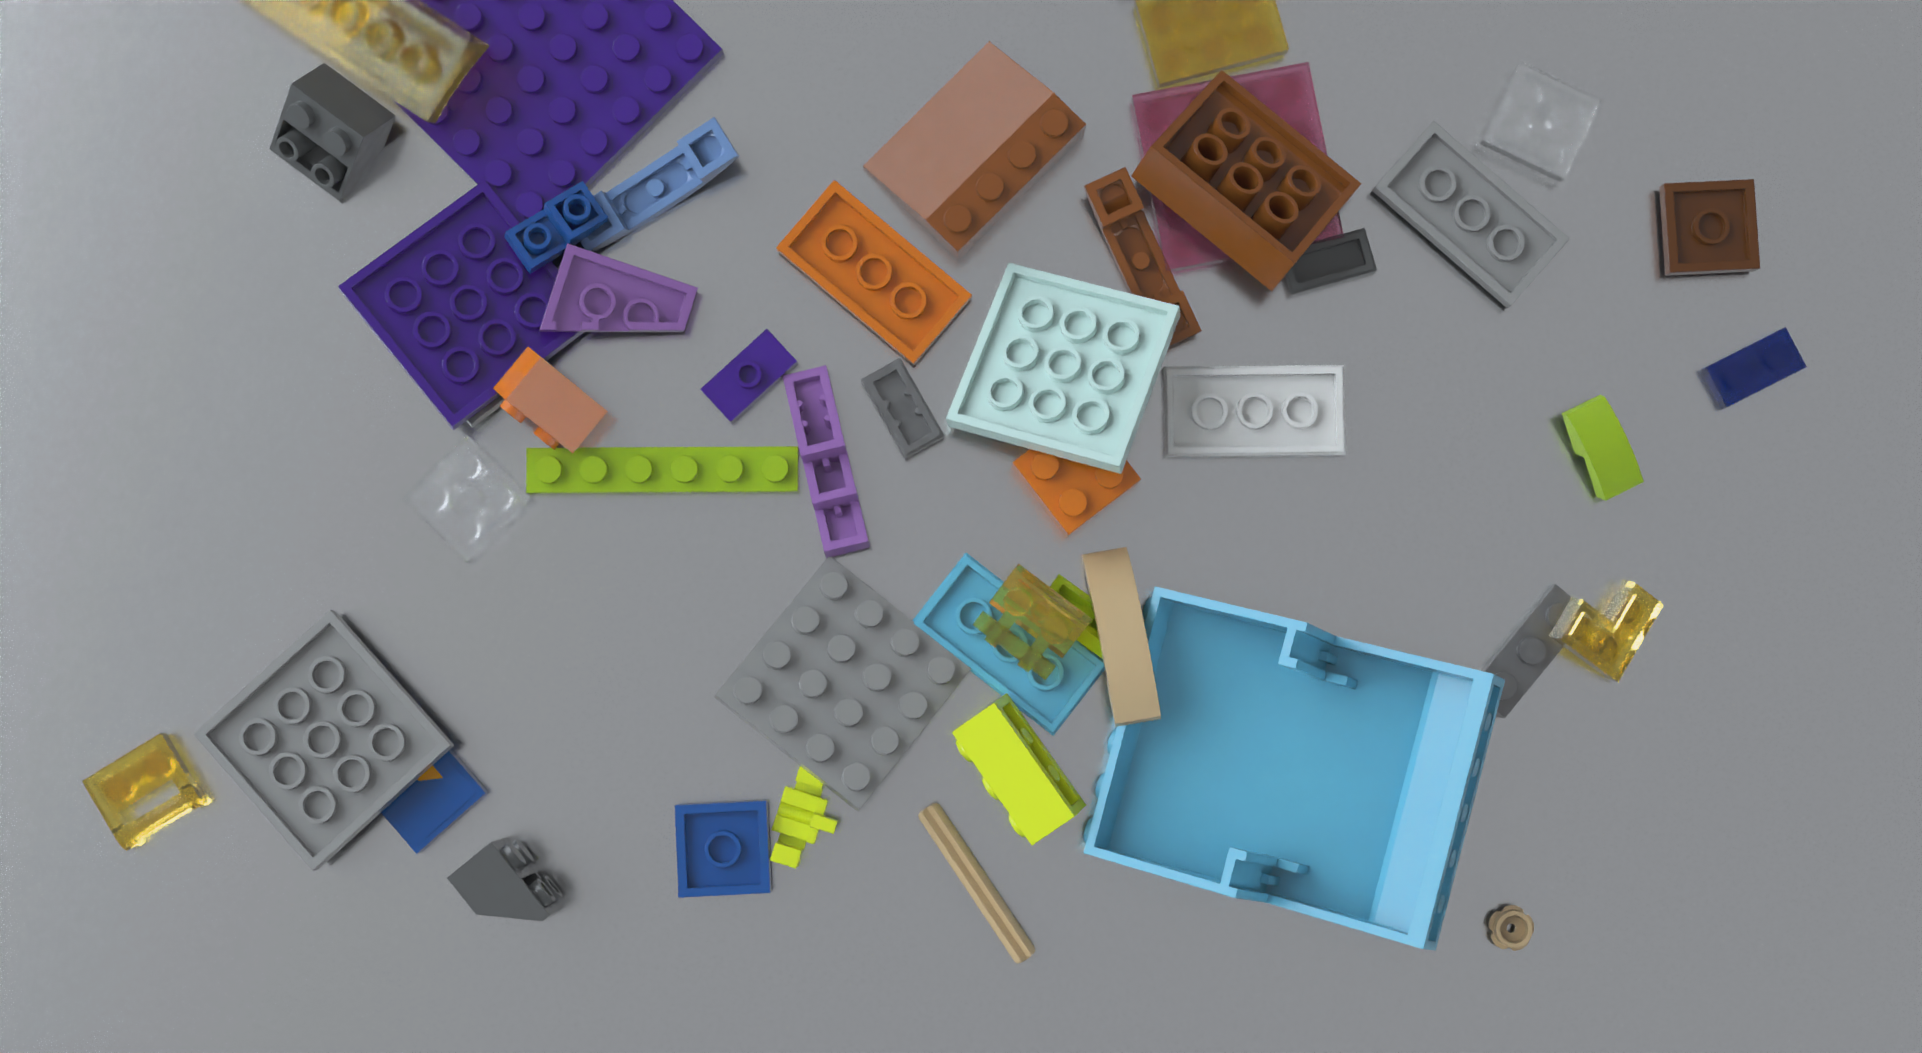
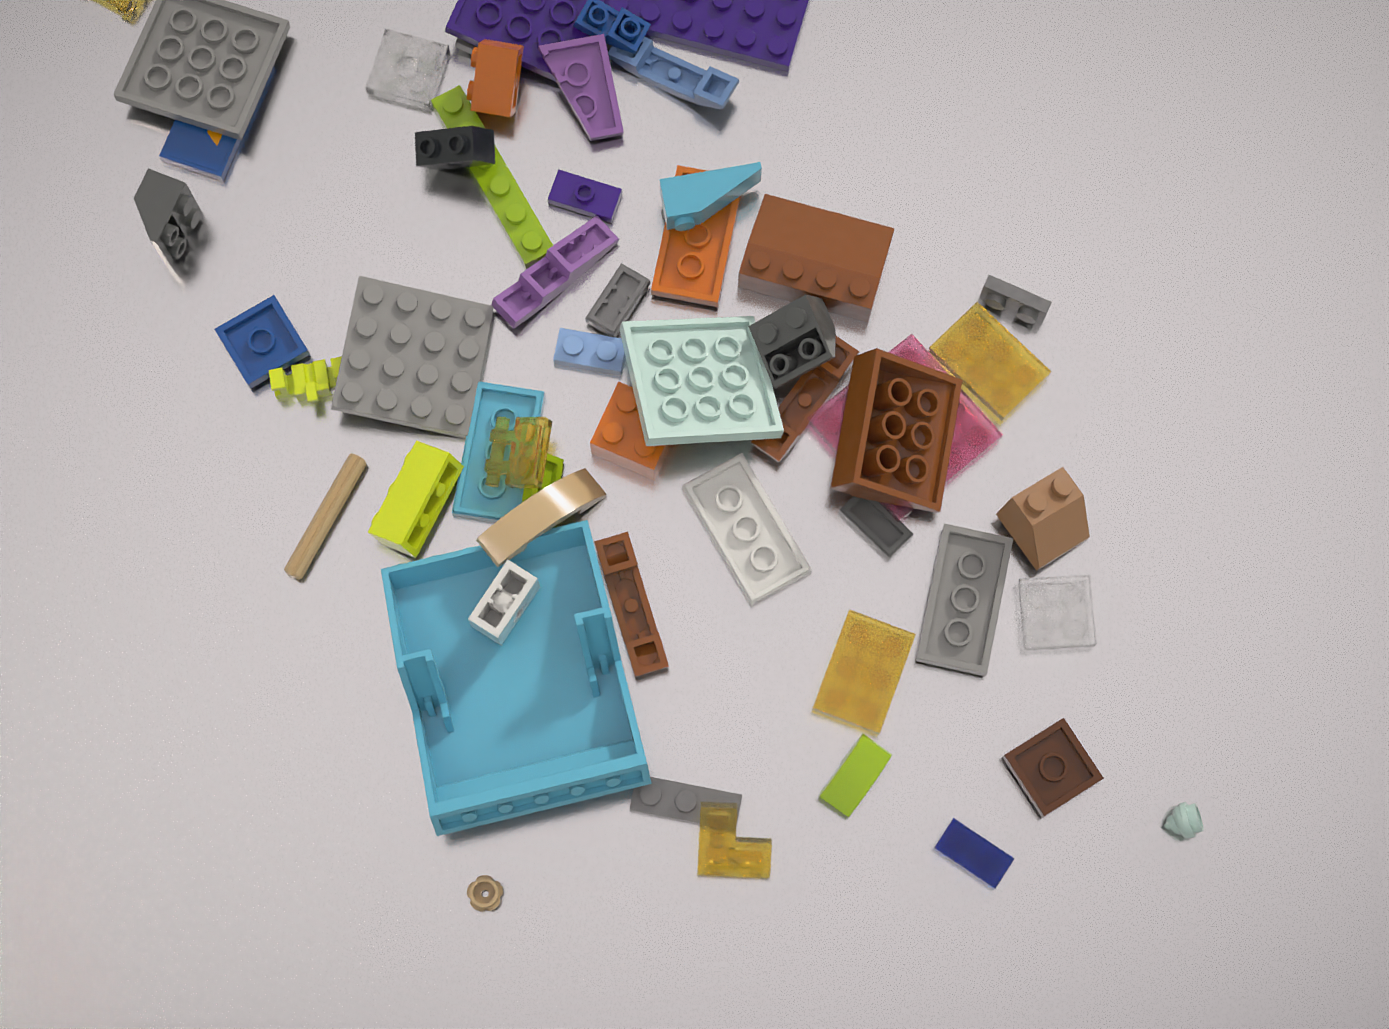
camera: 60 degrees right, 10 degrees down
none -> black brick [415,125,495,170]
none -> white brick [468,560,540,646]
none -> light blue plate [553,328,625,376]
none -> dark orange slope [594,531,669,677]
none -> medium azure slope [659,162,762,231]
none -> dark grey slope [748,294,836,389]
none -> clear yellow plate [812,609,916,735]
none -> medium nougat slope [996,467,1090,571]
none -> light aqua plate [1164,802,1204,839]

